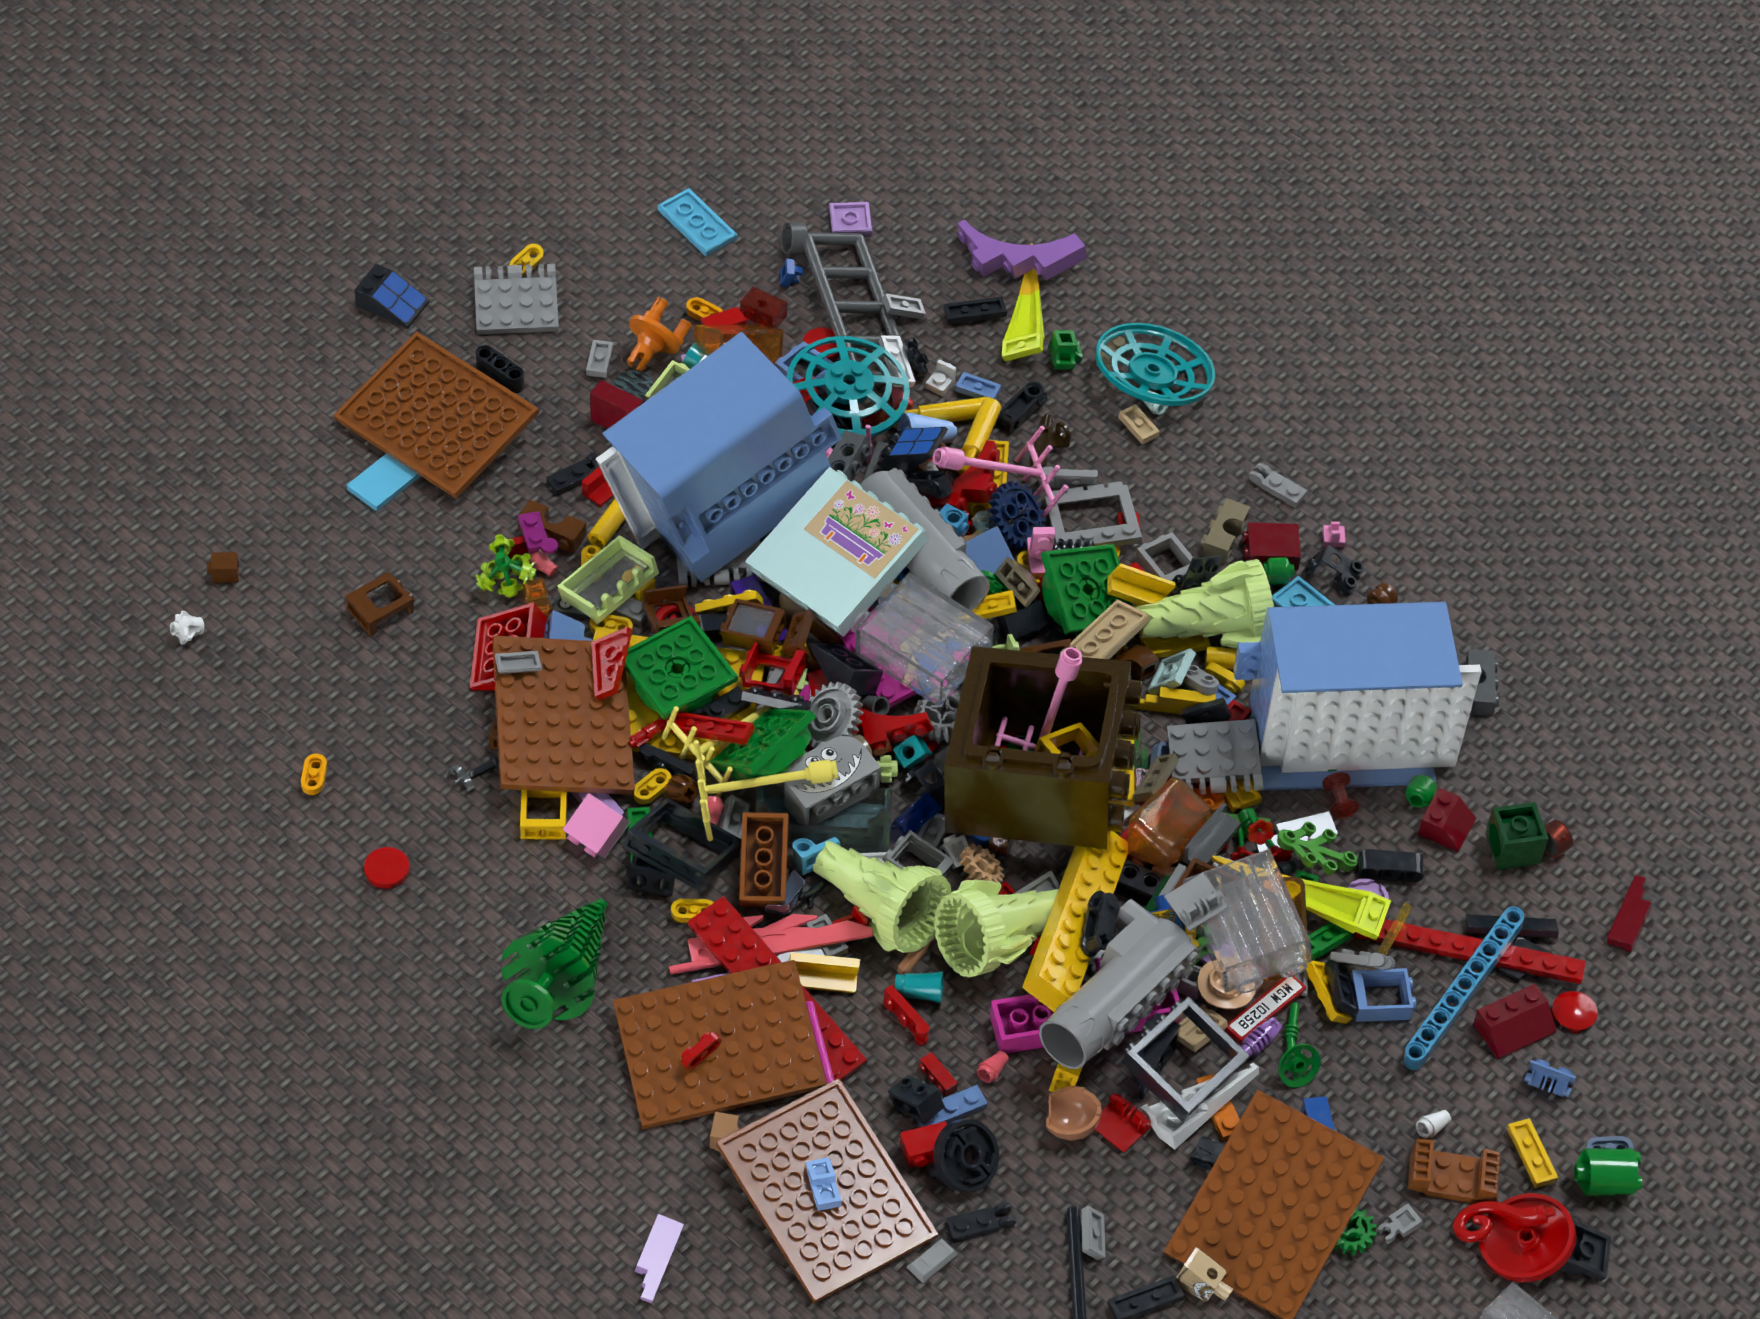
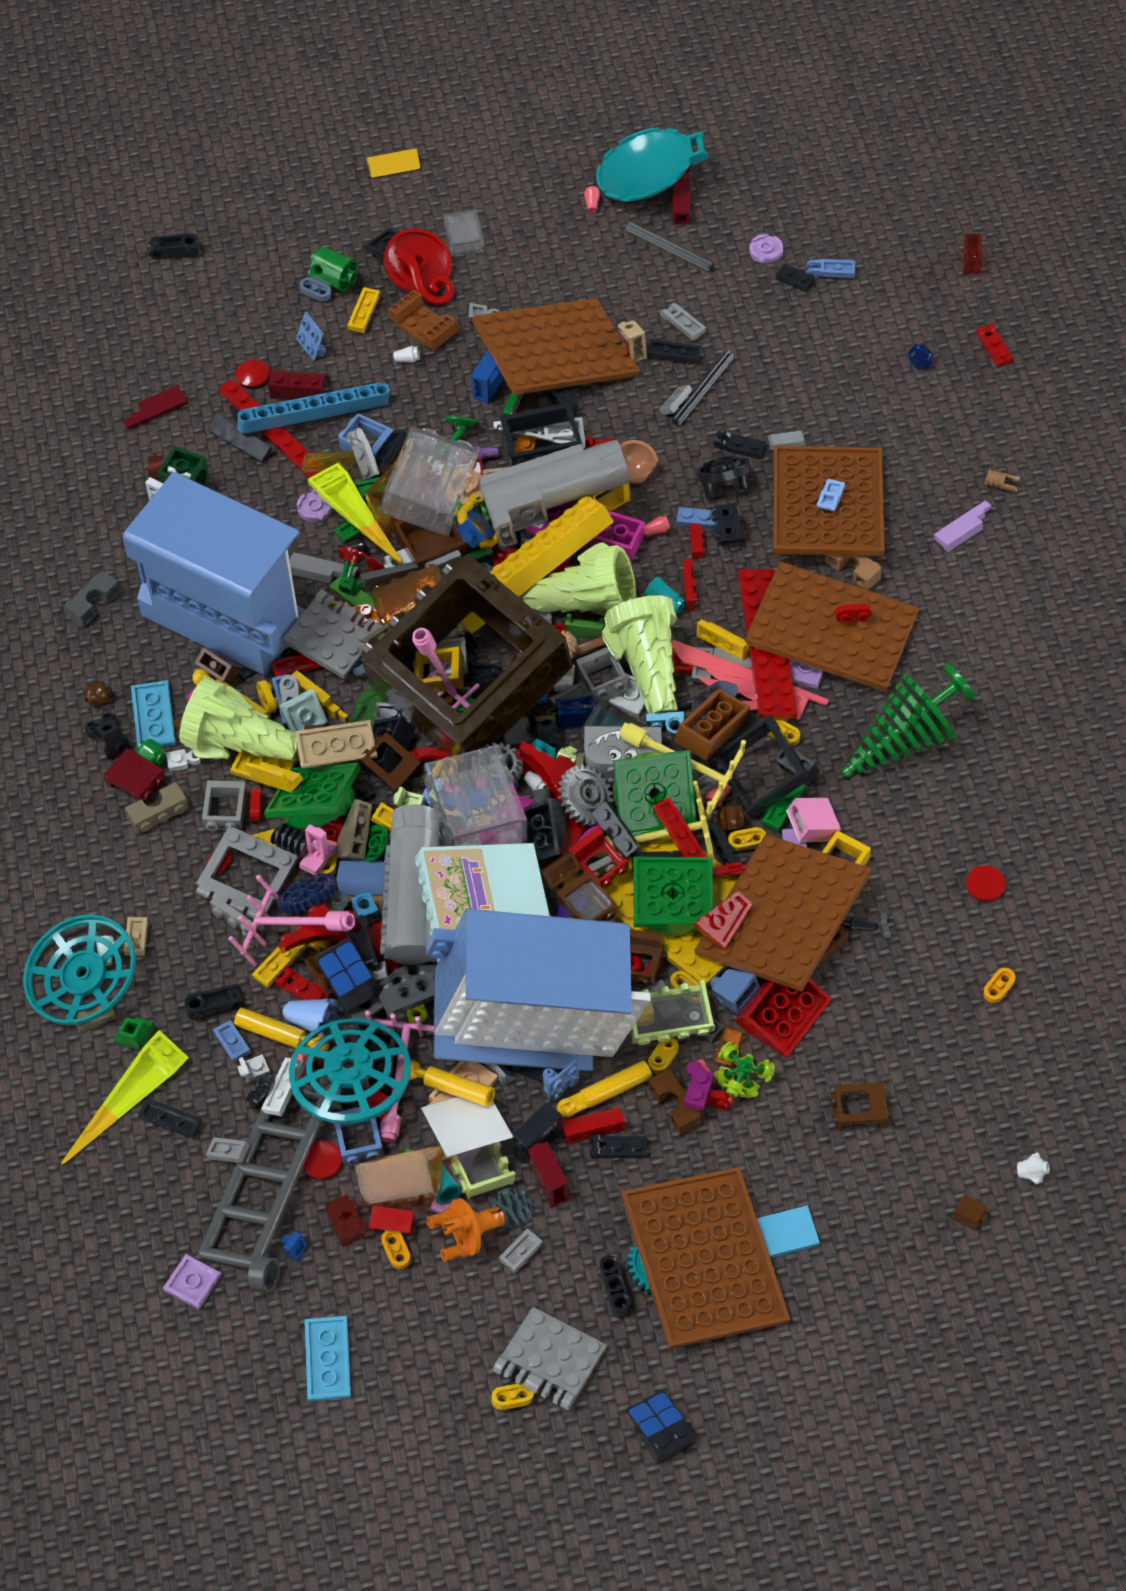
camera: 140 degrees left, 5 degrees up
light grey tile [495,651,542,674] -> none
dark pink bar [806,1001,834,1084] -> none
red brick [899,1121,947,1168] -> none
yellow piece [956,398,1001,475] -> none
medium lavender arch [957,219,1087,280] -> none
dark brown piece [1031,414,1071,468] -> none
black piece [1081,890,1120,957] -> none
light grey hinge [1164,873,1229,931] -> none
black hinge [1173,555,1223,595] -> none
black plate [1182,697,1232,724] -> none
light grey hinge [1248,463,1308,508] -> none
bright green plant [1277,821,1357,875] -> none
bright pink tile [1322,522,1346,548] -> none
black beam [1358,849,1424,882] -> none

